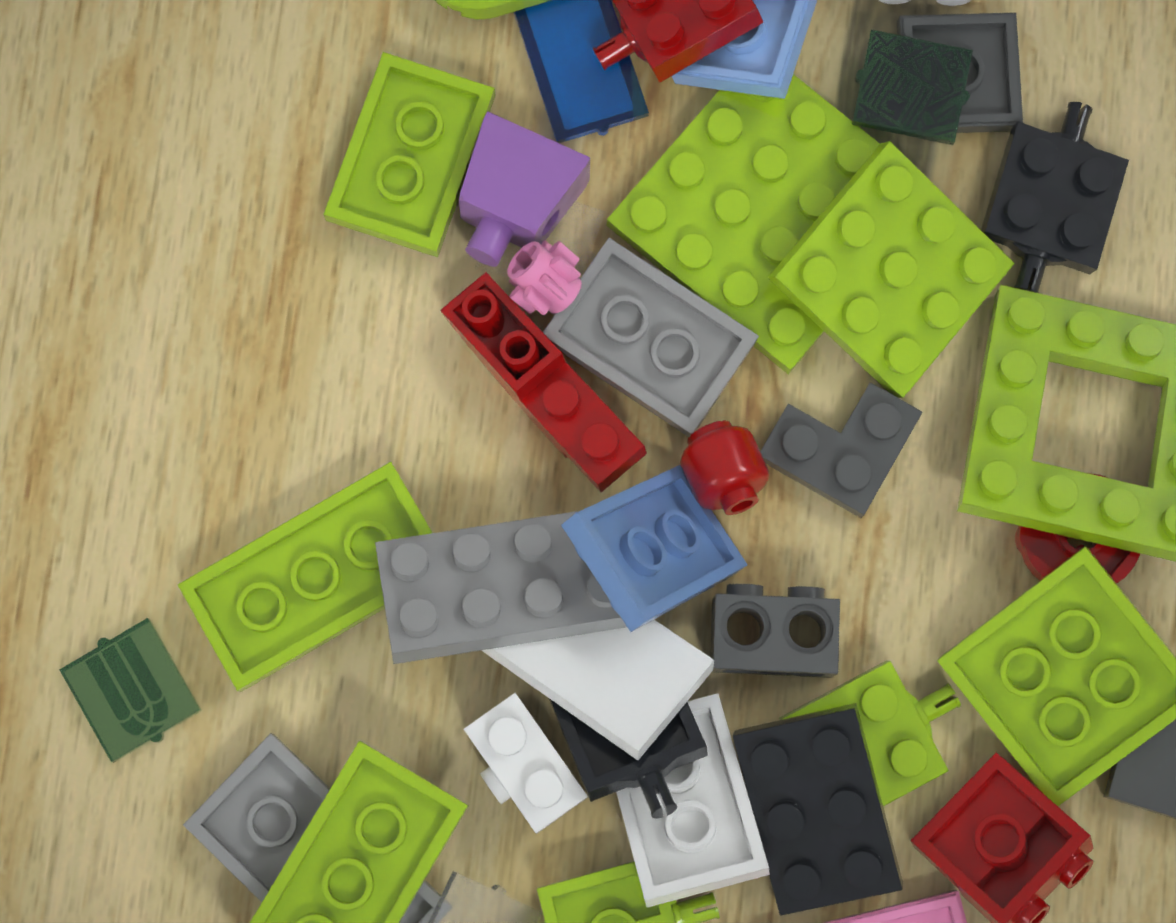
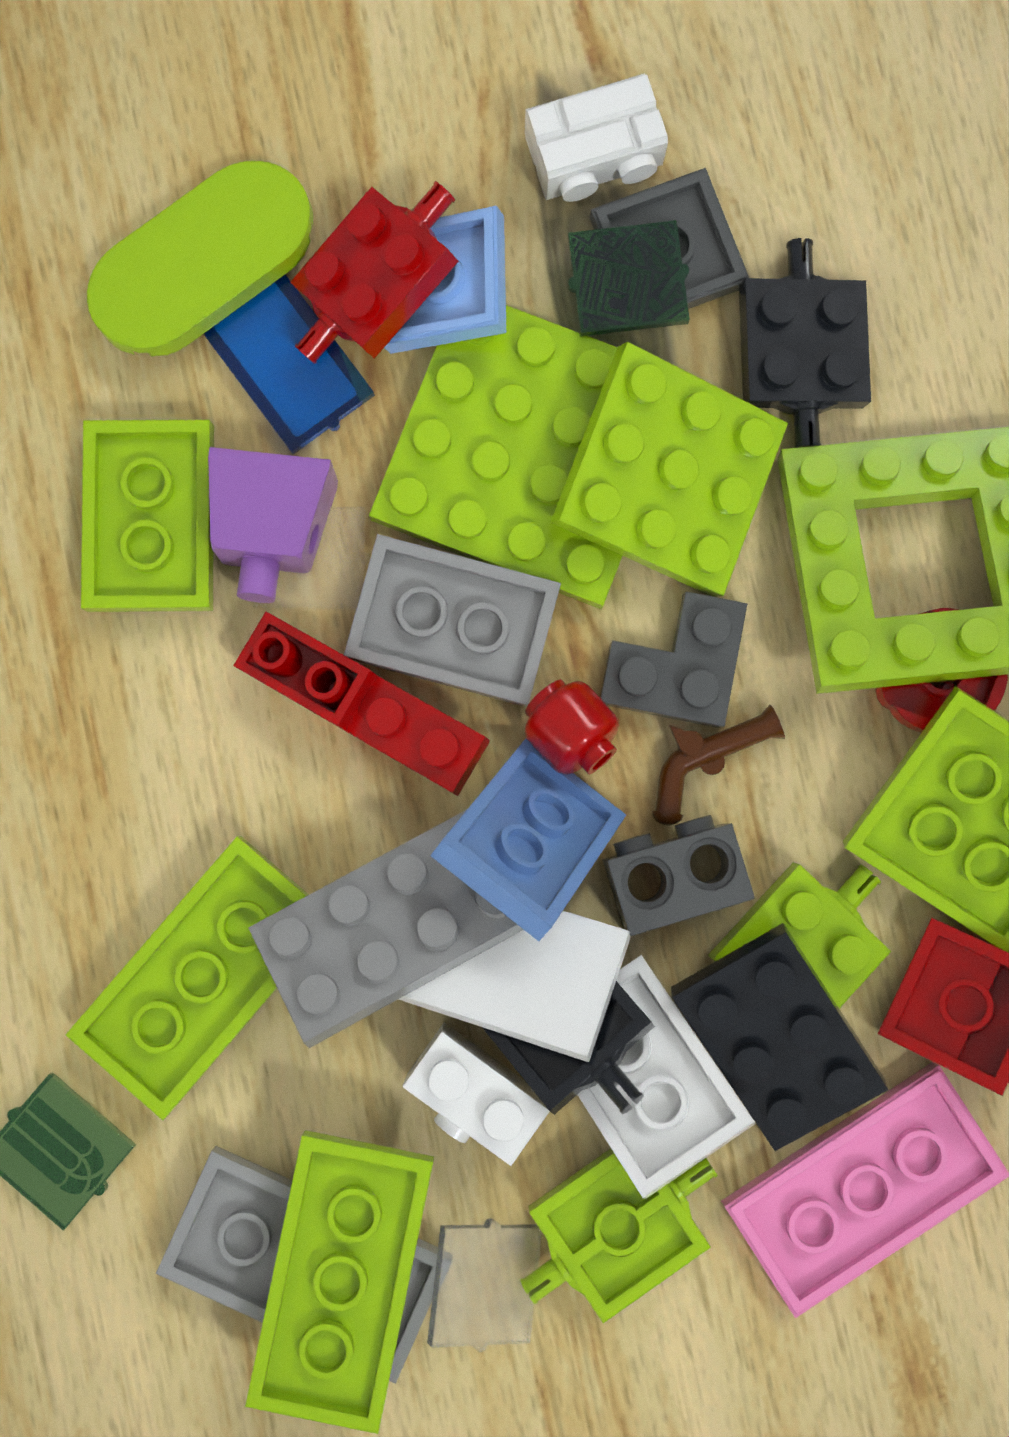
camera: 25 degrees left, 5 degrees up
bright pink gear [507,240,582,315] -> none
none -> reddish brown piece [652,704,785,826]

